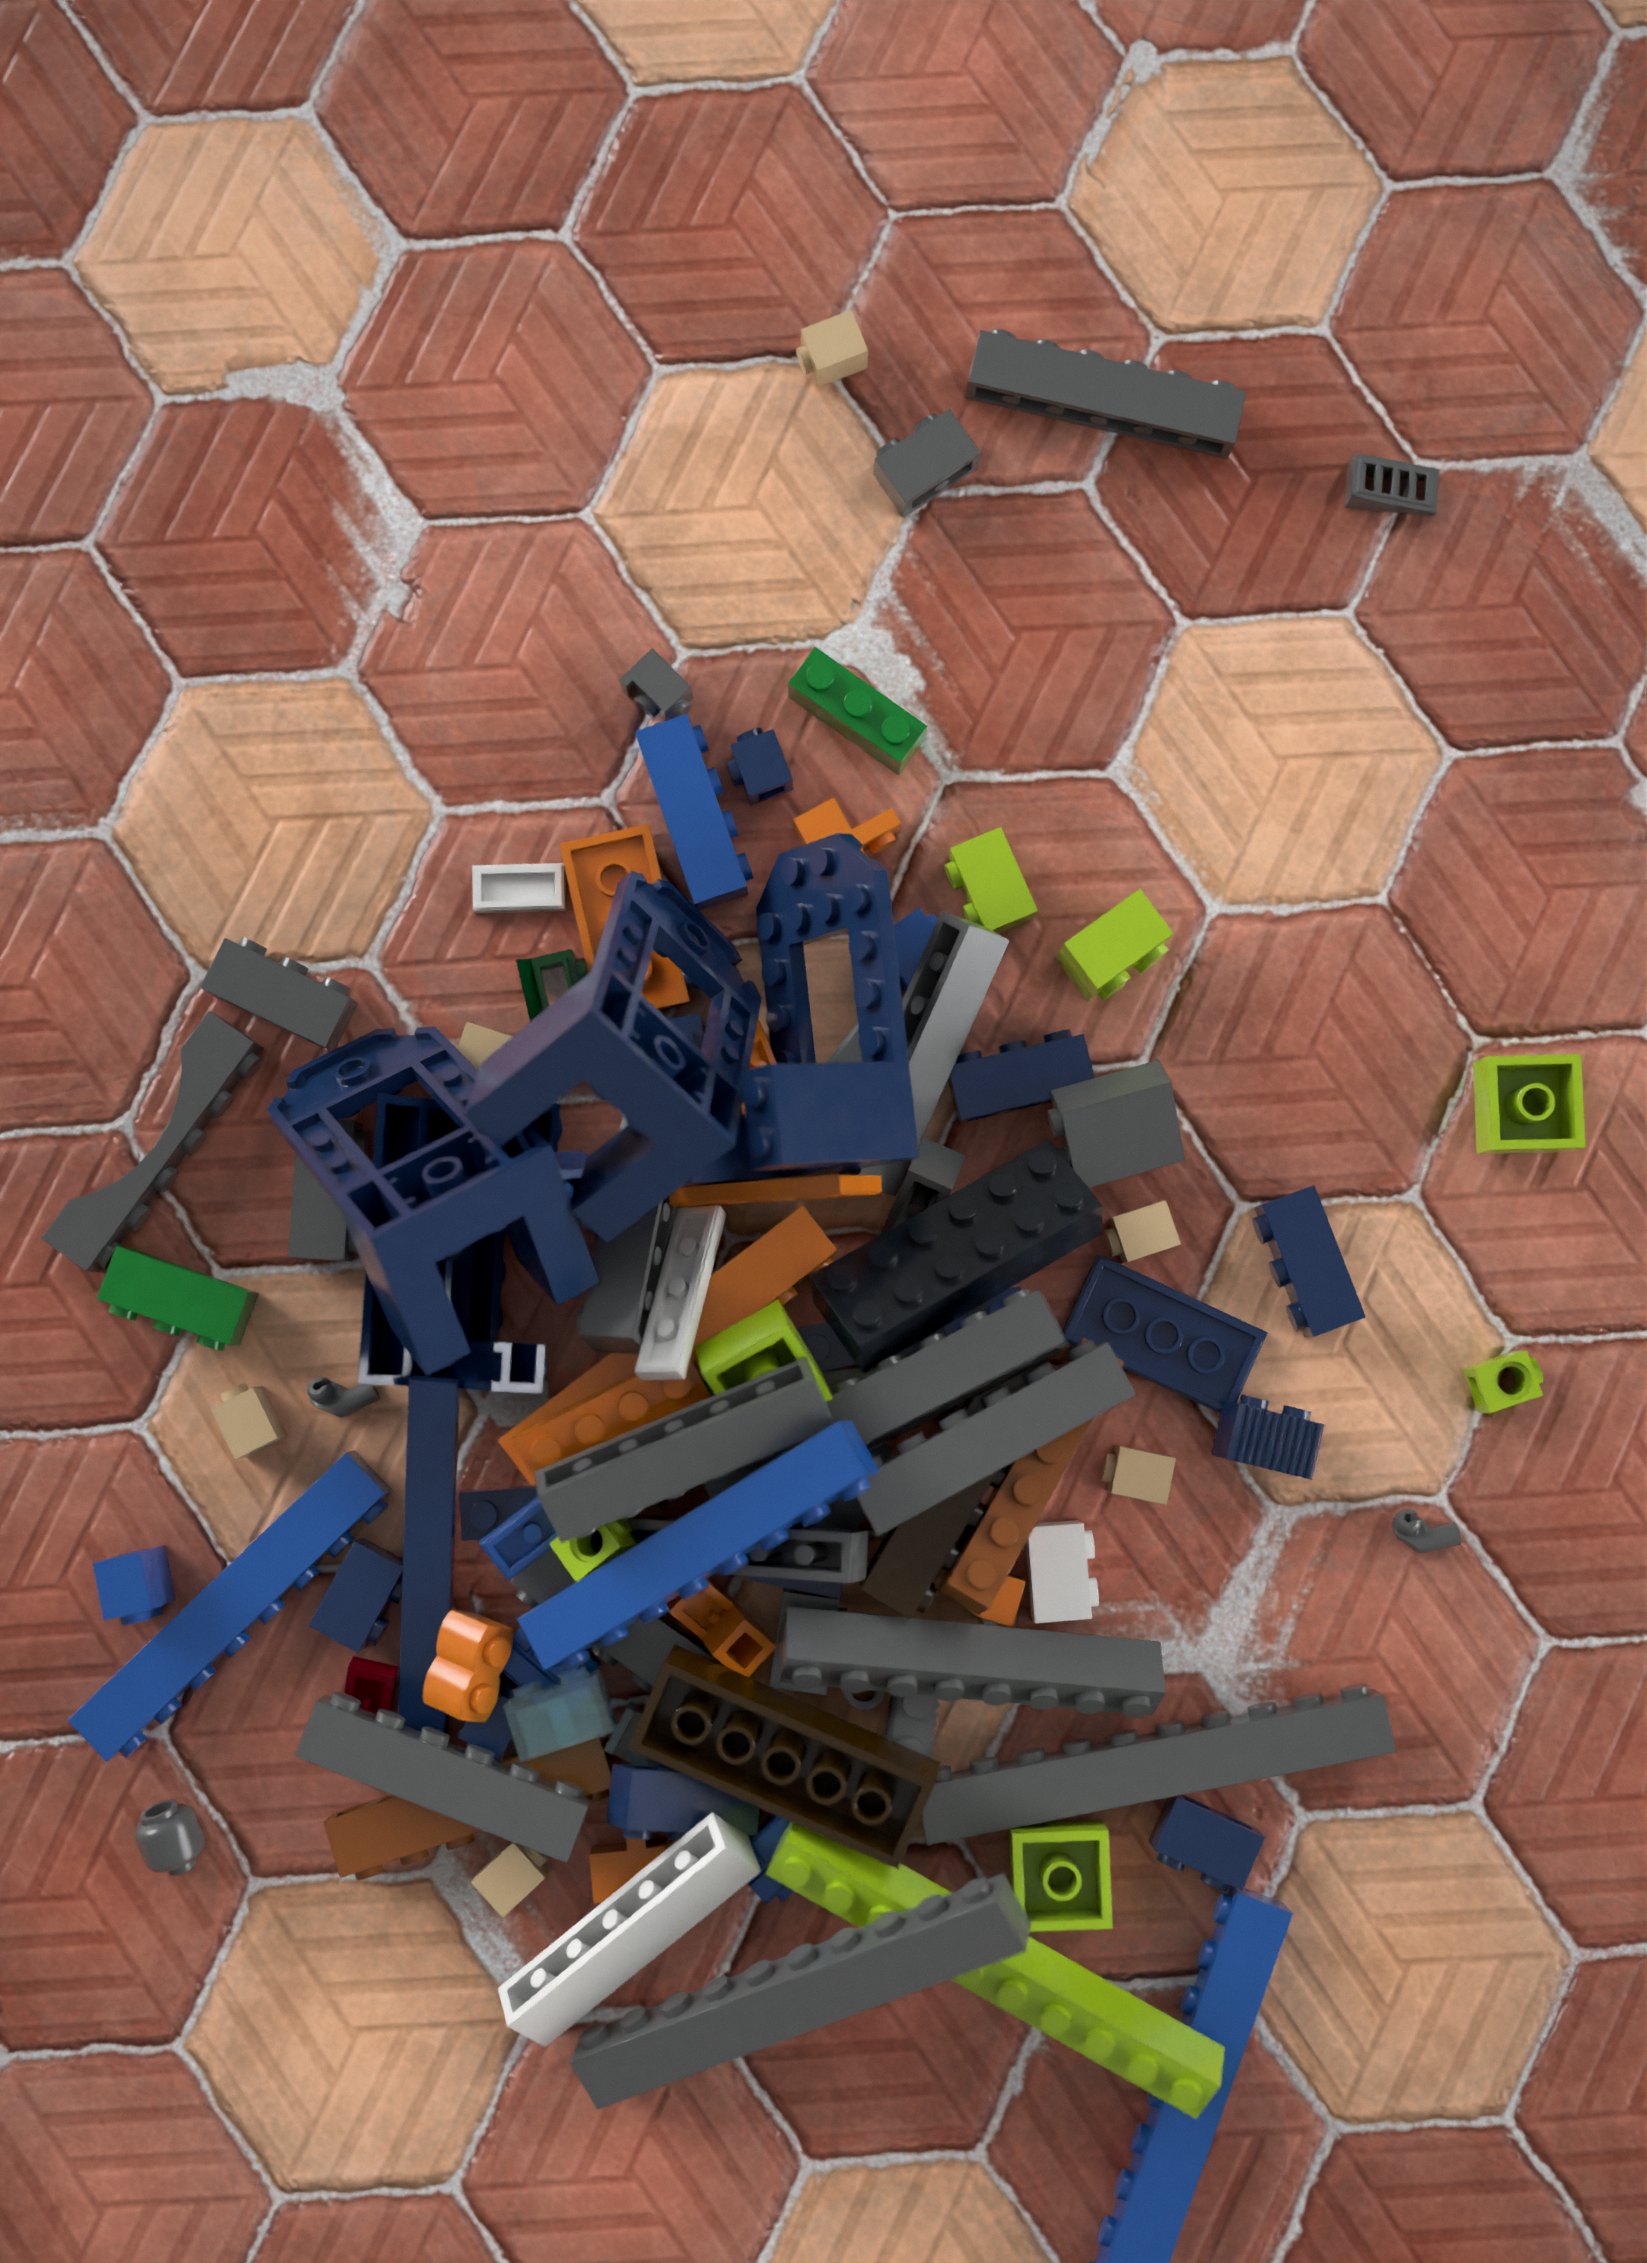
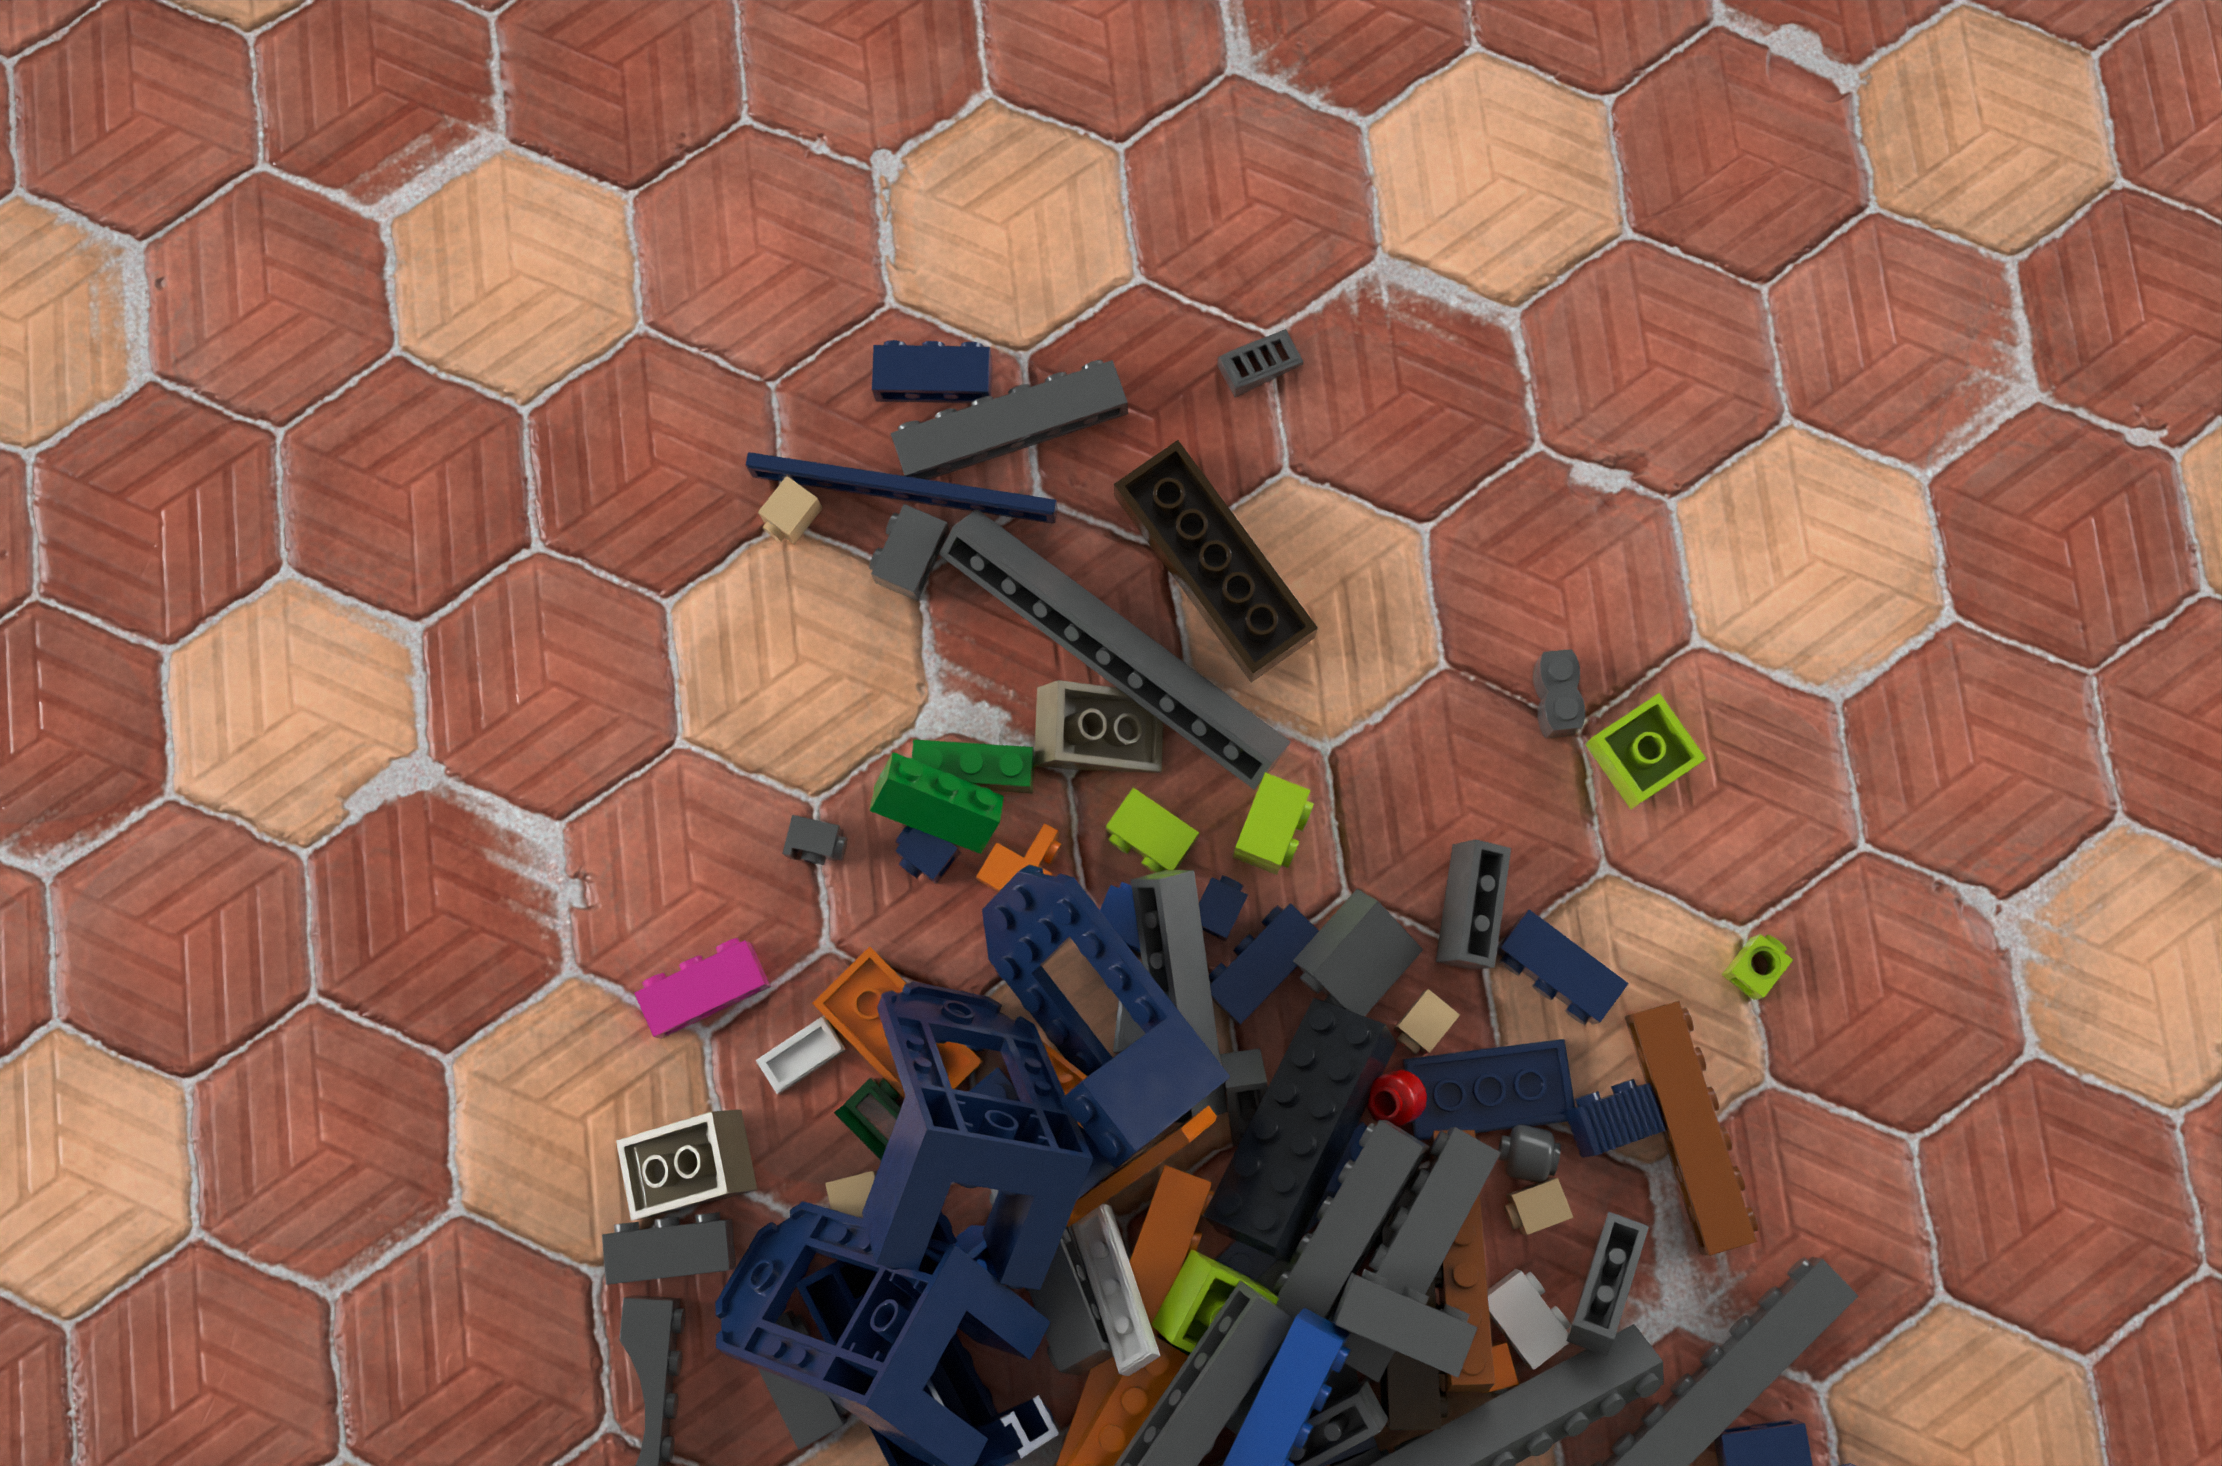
camera: 25 degrees left, 5 degrees down
blue brick [635,714,754,911] -> none
dark grey arm [1392,1509,1461,1553] -> none
none -> dark tan slope [616,1109,757,1221]
none -> dark pink brick [634,938,771,1039]
none -> dark blue tile [745,452,1058,524]
none -> green brick [869,752,1004,854]
none -> dark blue brick [872,340,992,403]
none -> dark grey brick [939,509,1291,790]
none -> dark tan slope [1034,680,1163,773]
none -> dark brown brick [1114,440,1318,683]
none -> dark blue brick [1199,875,1248,942]
none -> dark grey brick [1332,1269,1478,1377]
none -> red head [1367,1070,1427,1127]
none -> dark grey brick [1436,839,1511,970]
none -> dark grey head [1498,1124,1561,1183]
none -> dark grey brick [1533,649,1585,739]
none -> dark grey brick [1566,1212,1649,1356]
none -> dark orange brick [1625,1001,1758,1256]

